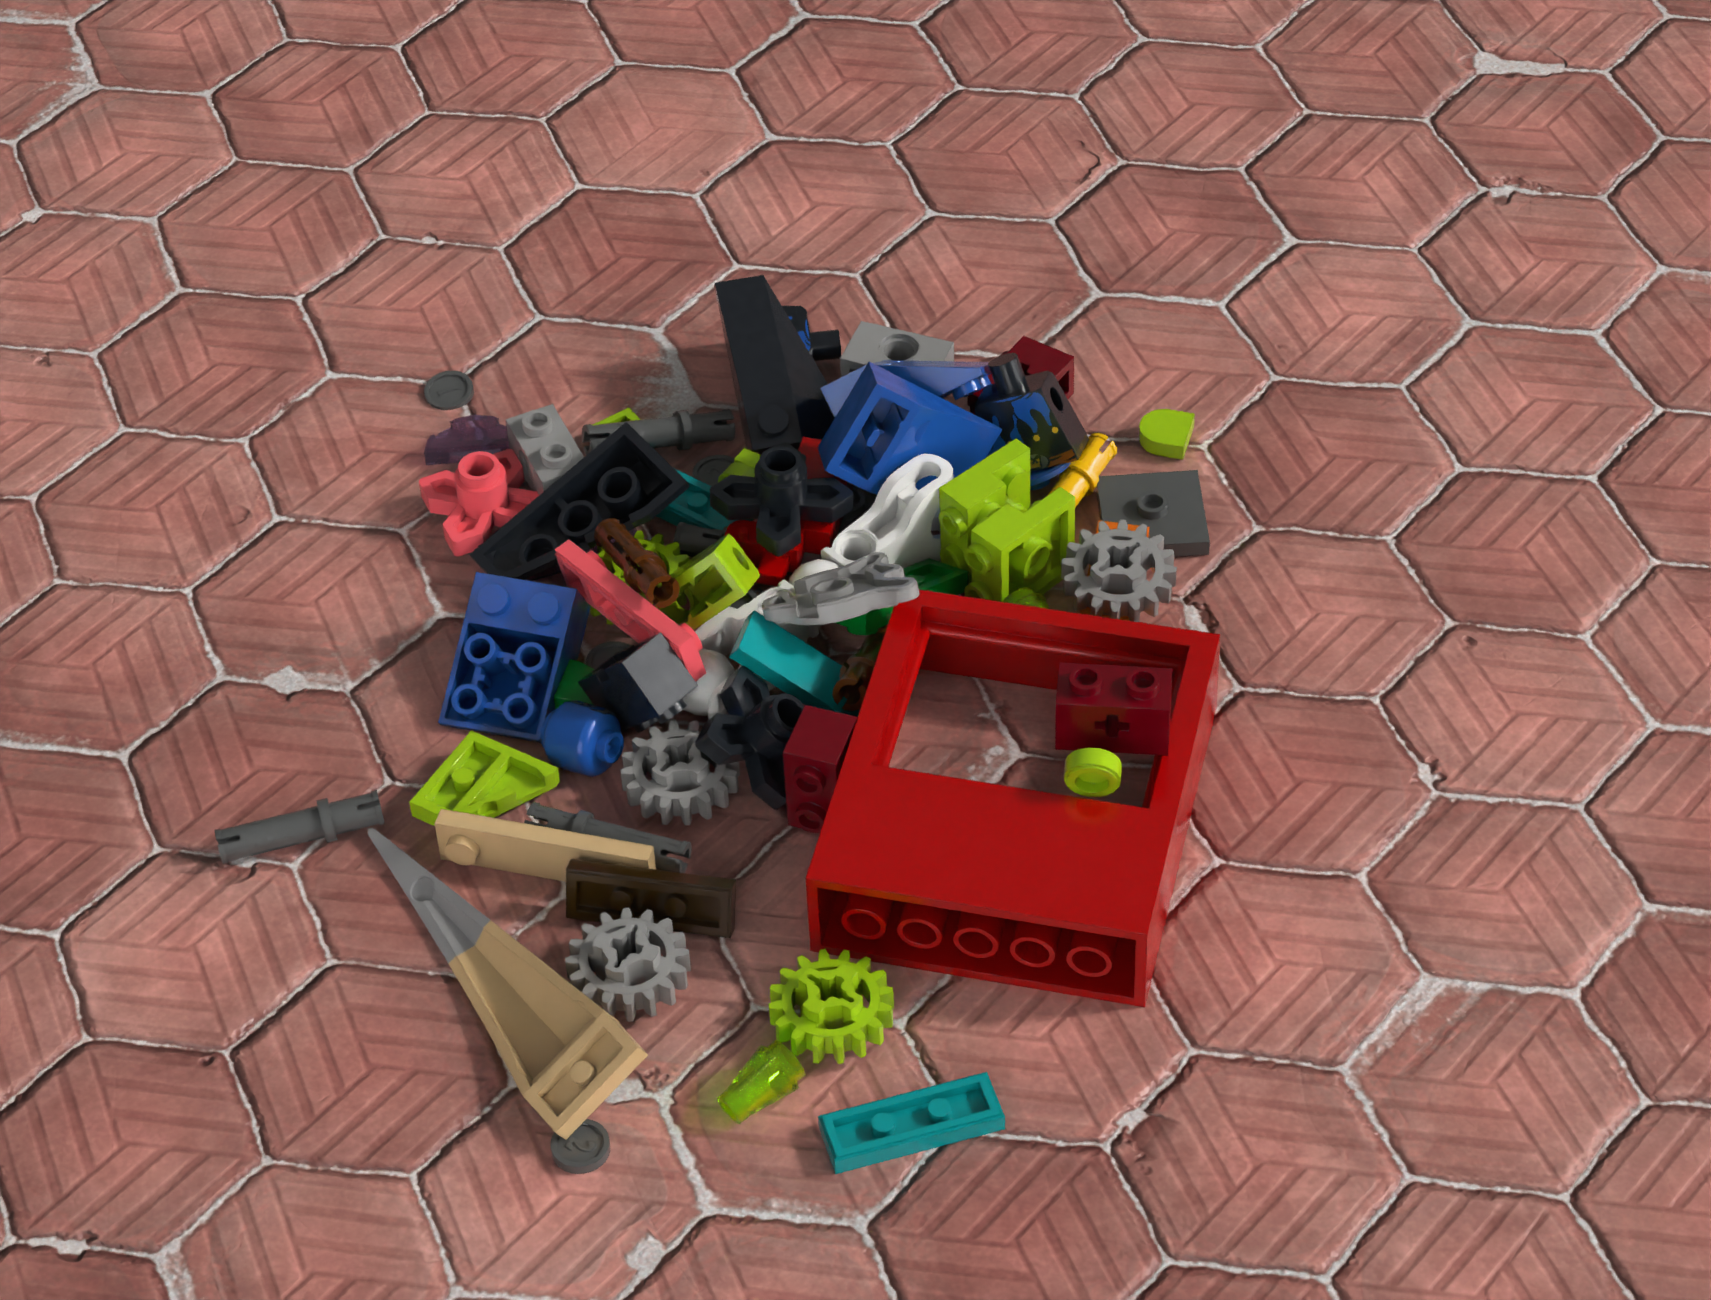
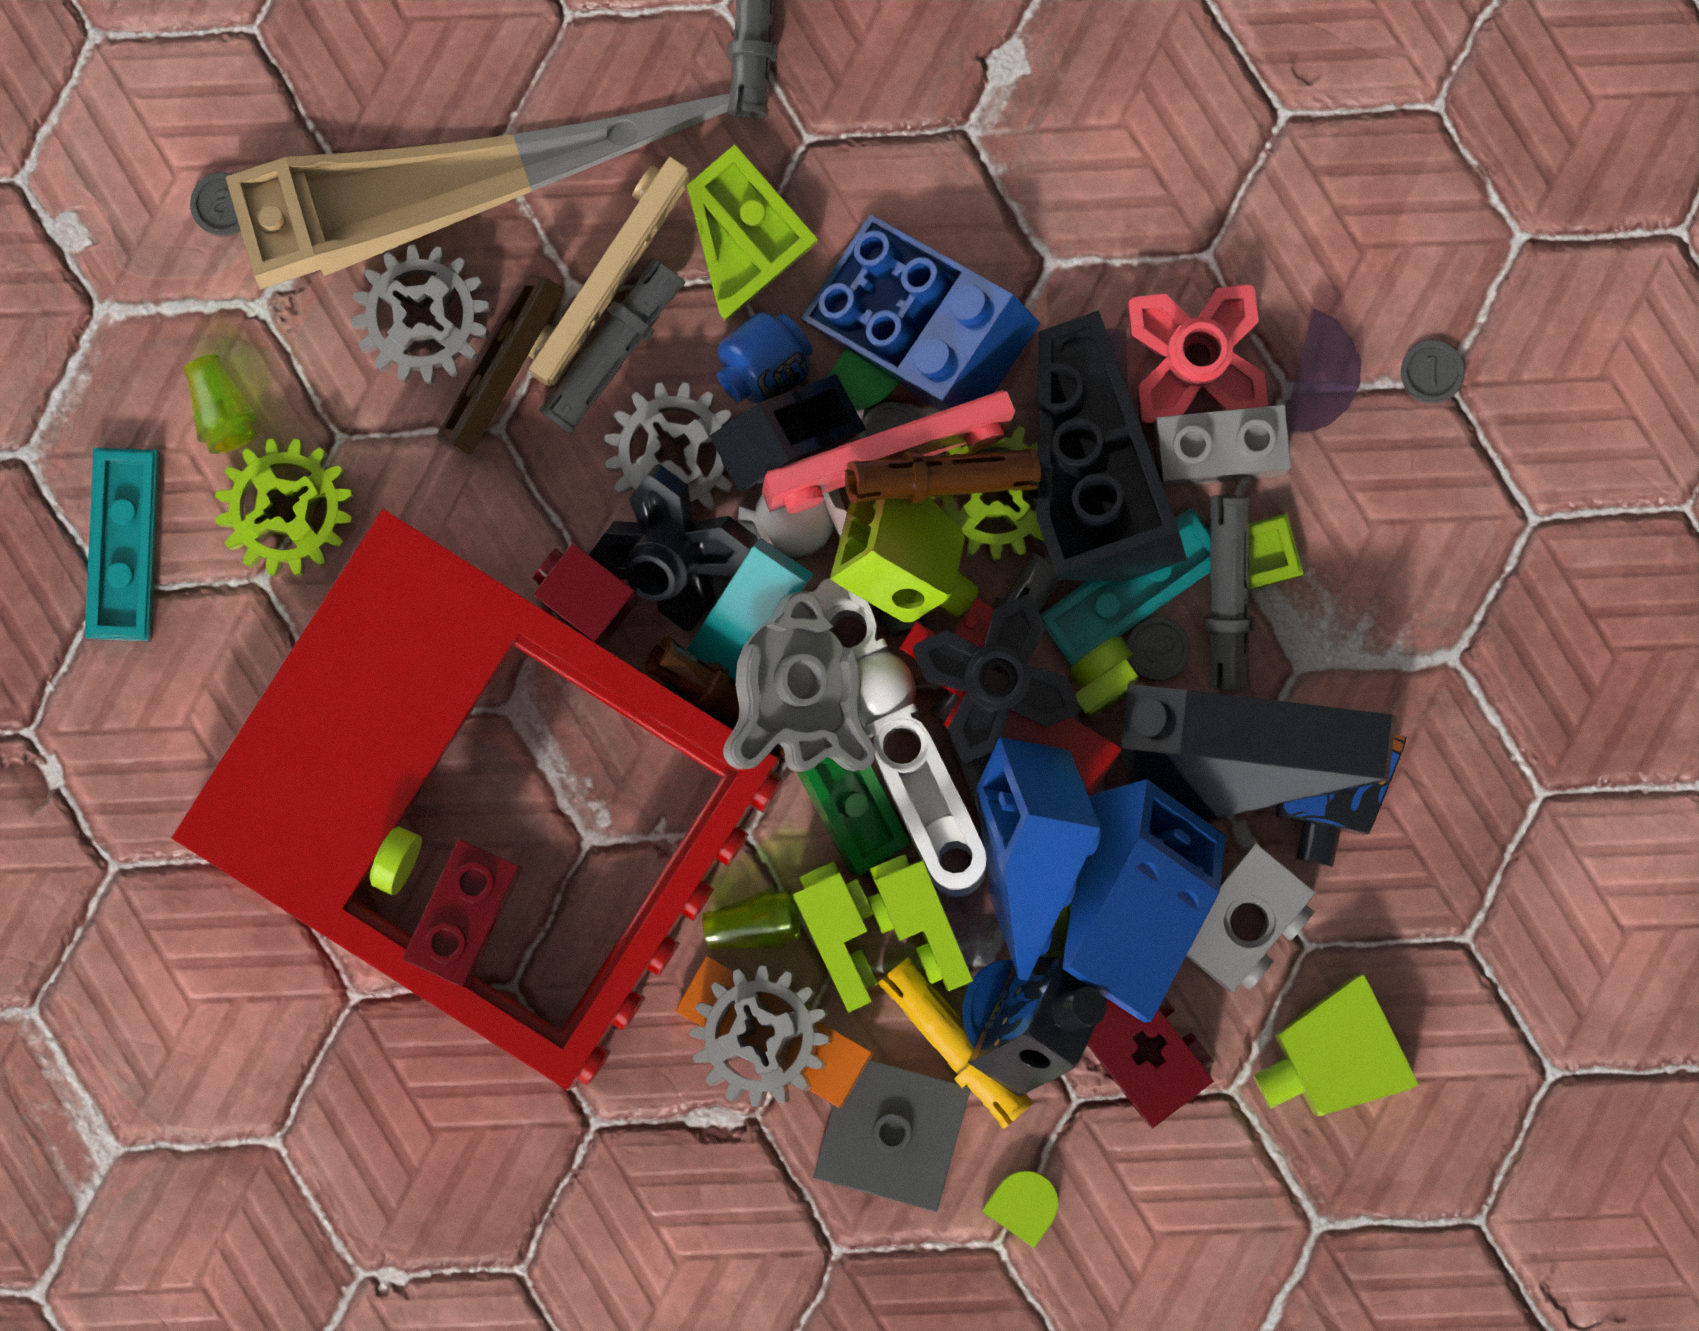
camera: 105 degrees right, 40 degrees up
none -> lime torso [1253,974,1419,1116]

